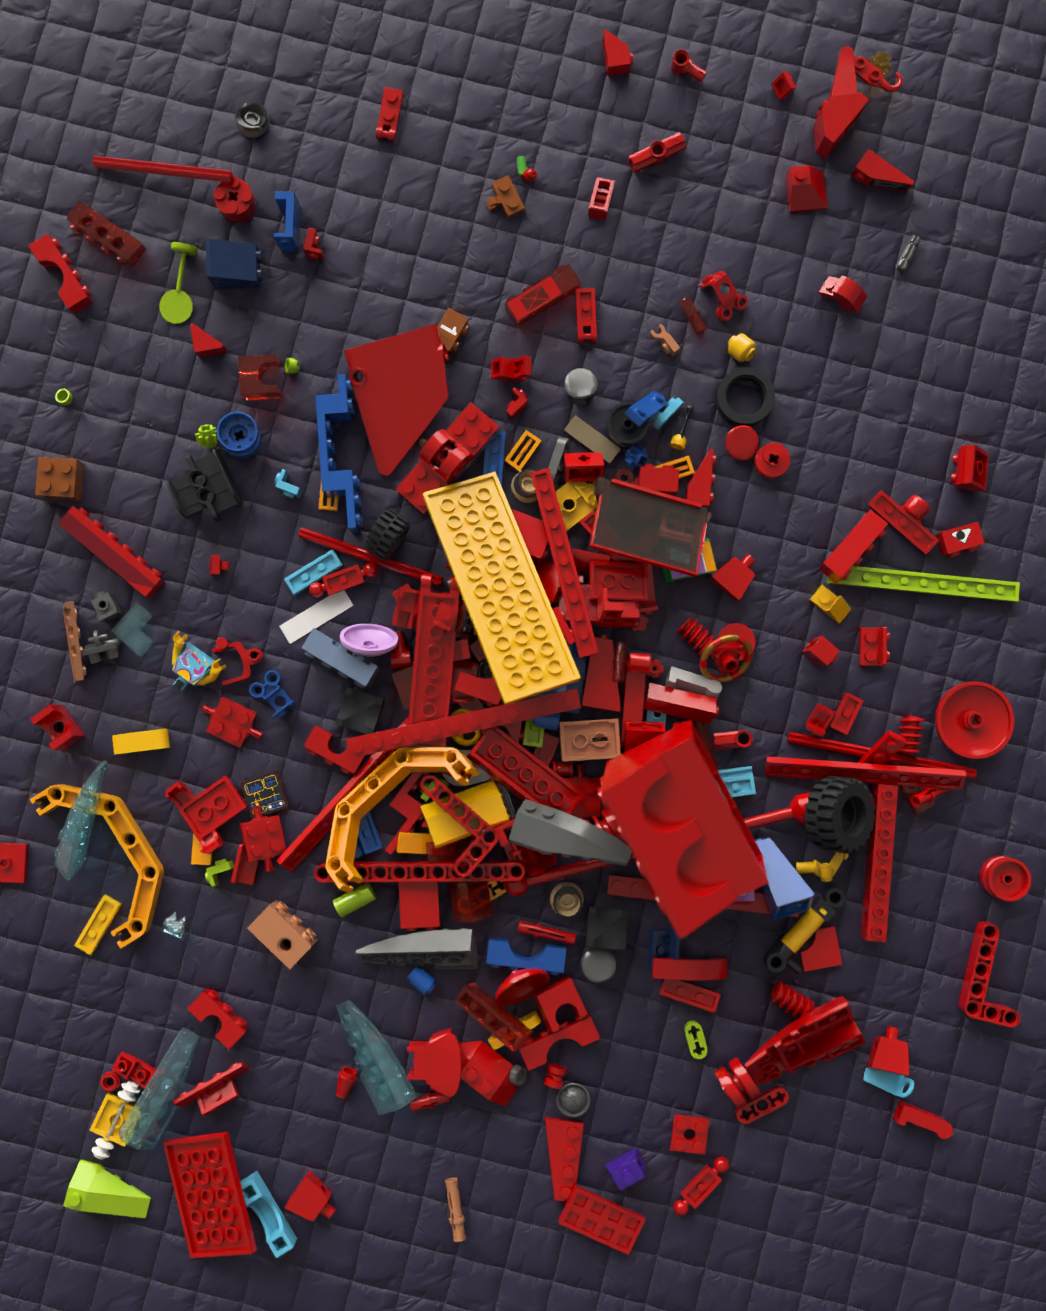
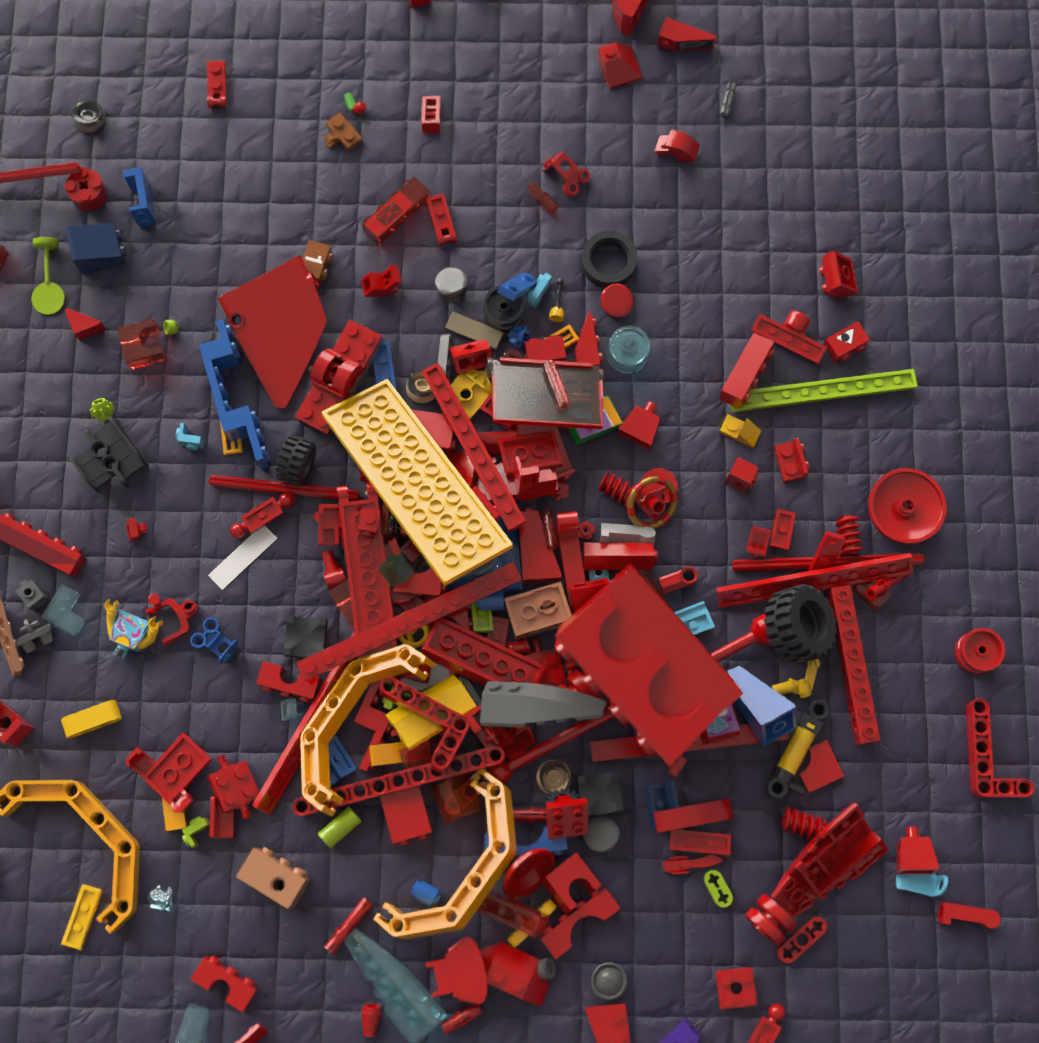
camera: 10 degrees left, 10 degrees down
clear light blue wedge [54,760,108,880] -> none
red plate [201,696,263,748] -> none
blue wheel [217,411,262,459] -> none
black tile [240,770,290,819] -> none
medium azure tile [284,549,343,596] -> none
sand blue wedge [302,628,381,689] -> none
red bracket [303,227,324,260] -> none
lavender dish [340,624,398,657] -> none
wedge [356,928,478,970] -> none
light orange tile [504,430,542,472] -> none
red bracket [506,387,528,420] -> none
red wheel [544,1063,567,1089] -> none
red piece [628,132,686,173] -> none
nougat plate [650,324,680,357] -> none
yellow head [728,334,756,362] -> none
red piece [754,442,790,479] -> none
none -> clear light blue tile [280,698,304,721]
none -> red pin [324,897,373,955]
none -> light orange piece [374,769,517,939]
none -> panel [378,553,413,586]
none -> clear red axle [544,359,570,408]
none -> red plate [545,788,588,839]
none -> clear light blue wheel [608,326,650,373]
none -> red piece [662,854,722,875]

